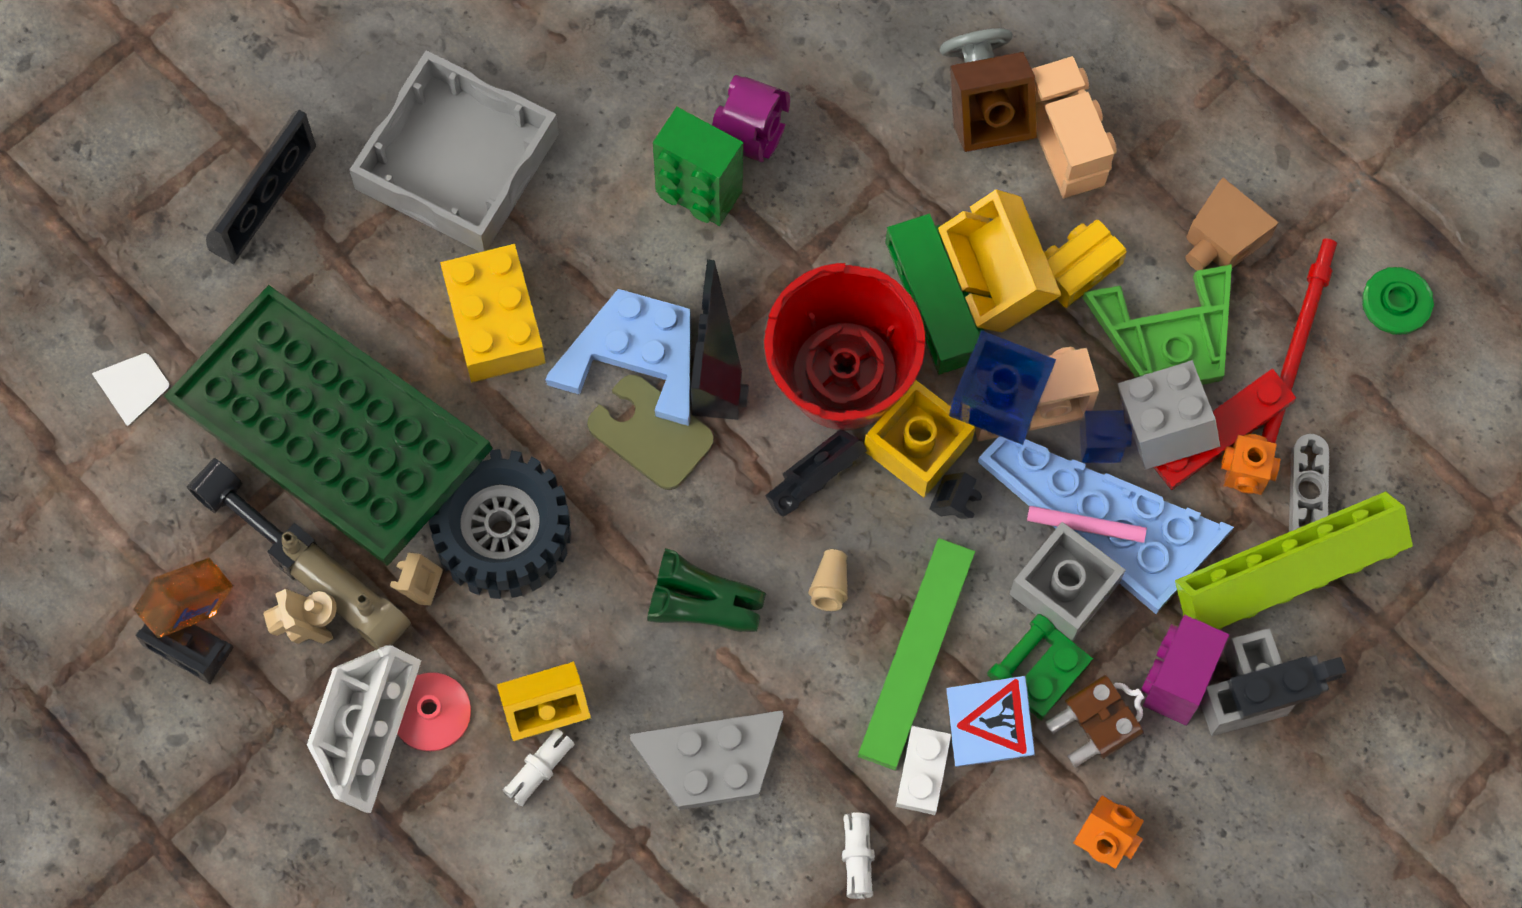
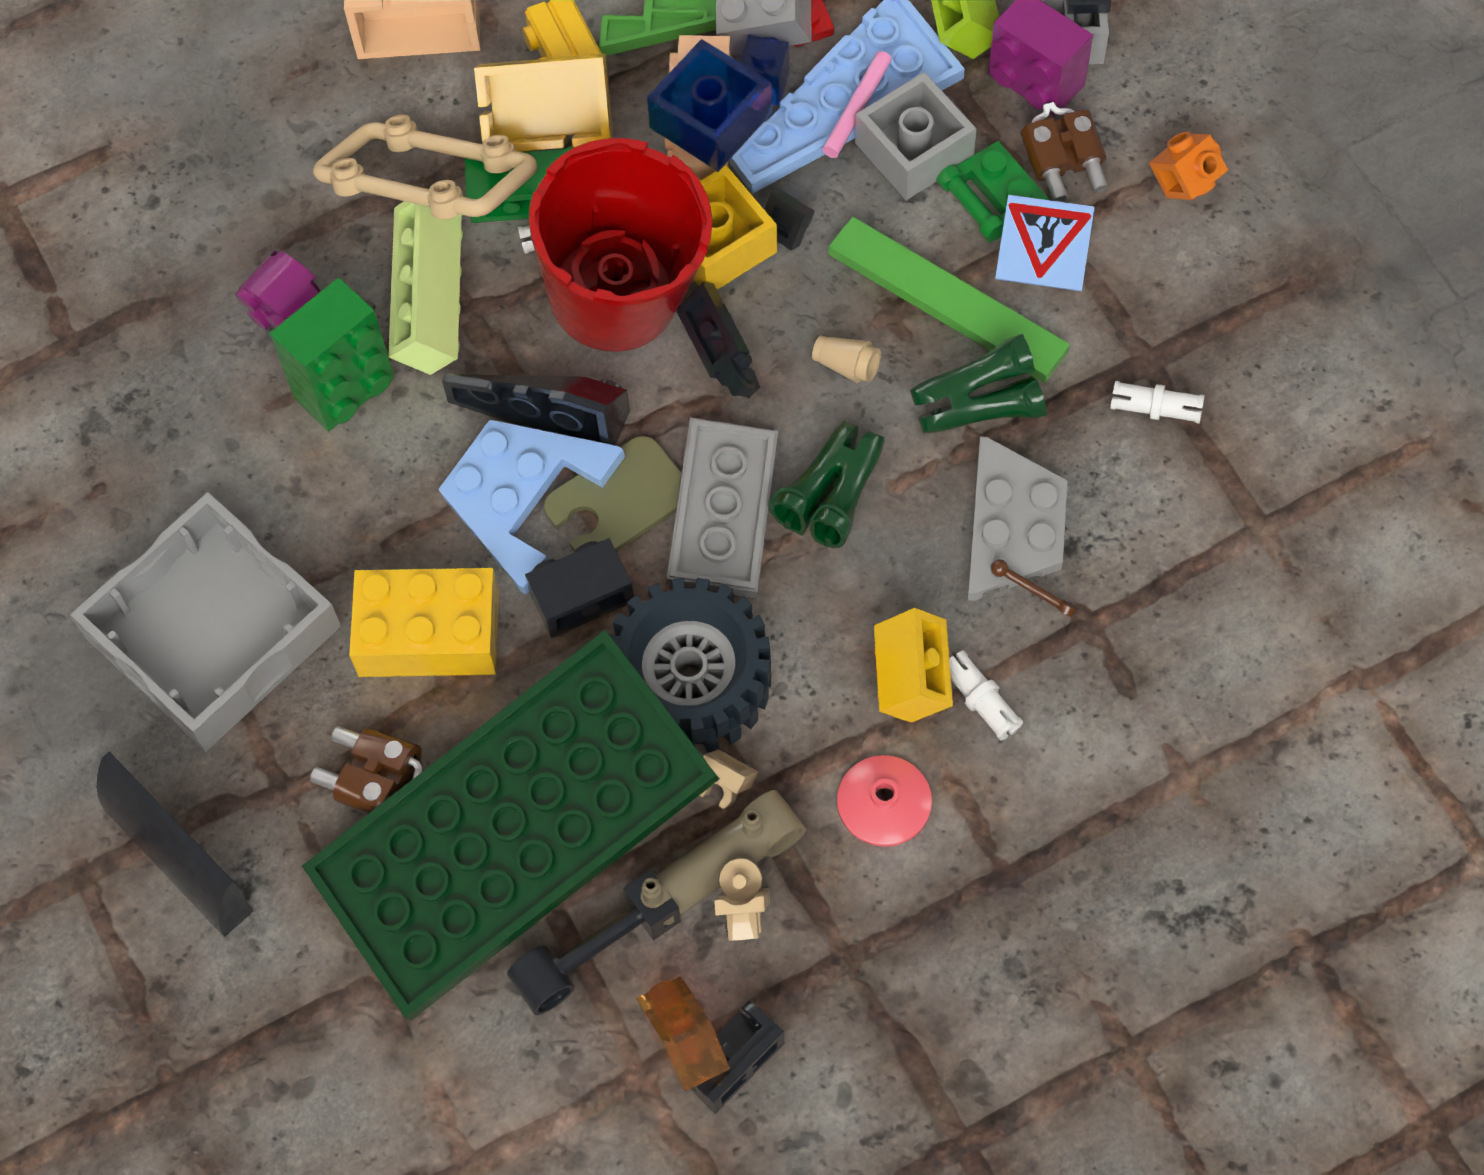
camera: 70 degrees left, 5 degrees down
white sticker [92,353,169,426] -> none
white wedge [307,645,421,813] -> none
white plate [896,726,951,815] -> none
reddish brown piece [940,28,1037,152] -> none
none -> reddish brown piece [310,726,422,813]
none -> tan bar [313,115,537,219]
none -> yellowish green brick [388,201,463,375]
none -> black brick [525,538,634,638]
none -> light grey tile [666,417,778,598]
none -> dark green piece [910,333,1047,433]
none -> reddish brown hinge [990,559,1077,617]

